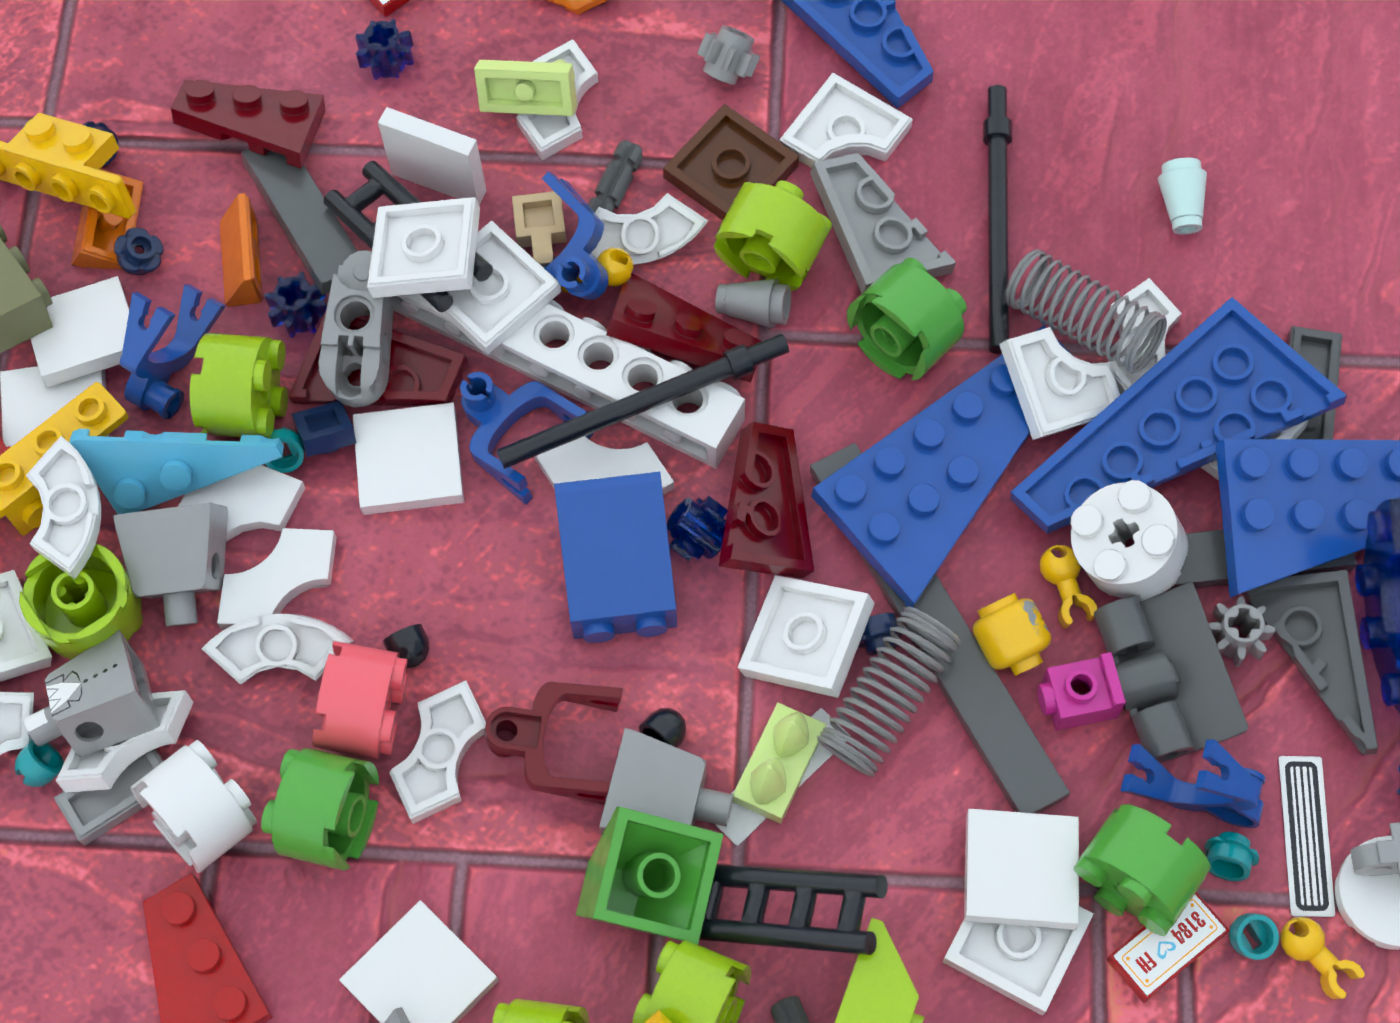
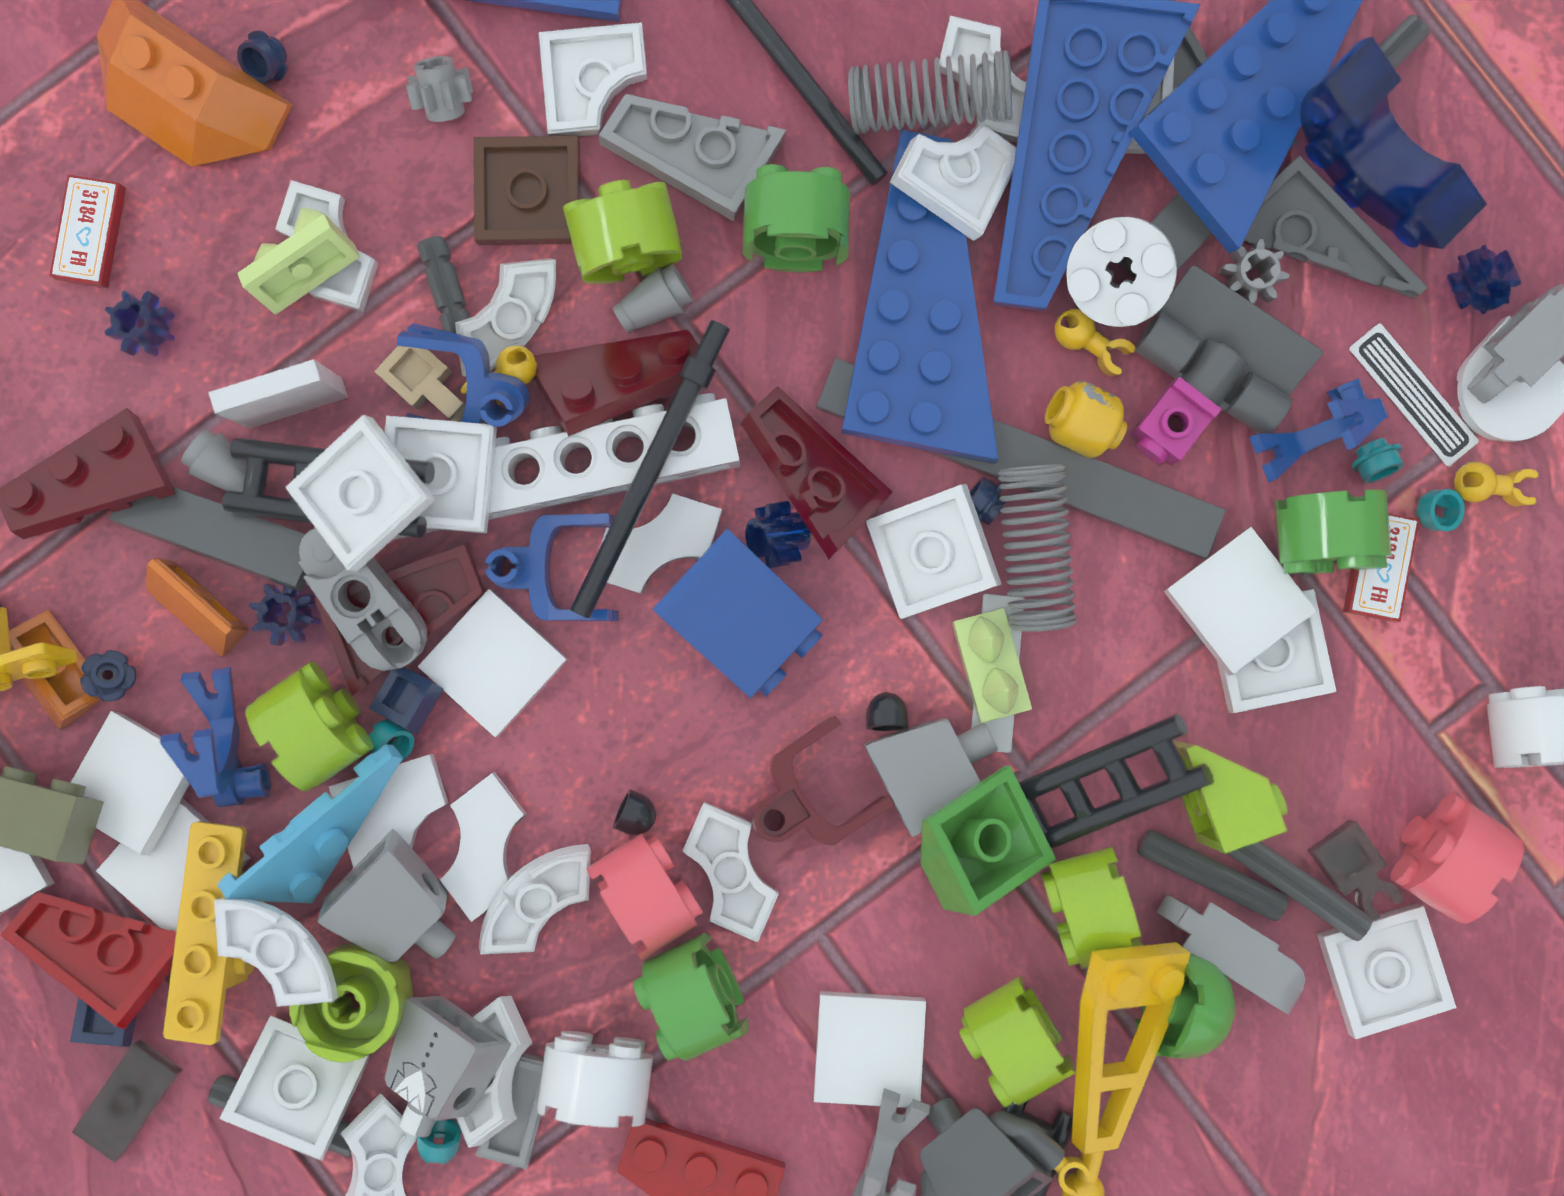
camera: 45 degrees left, 20 degrees up
none -> light grey cone [181,429,247,492]

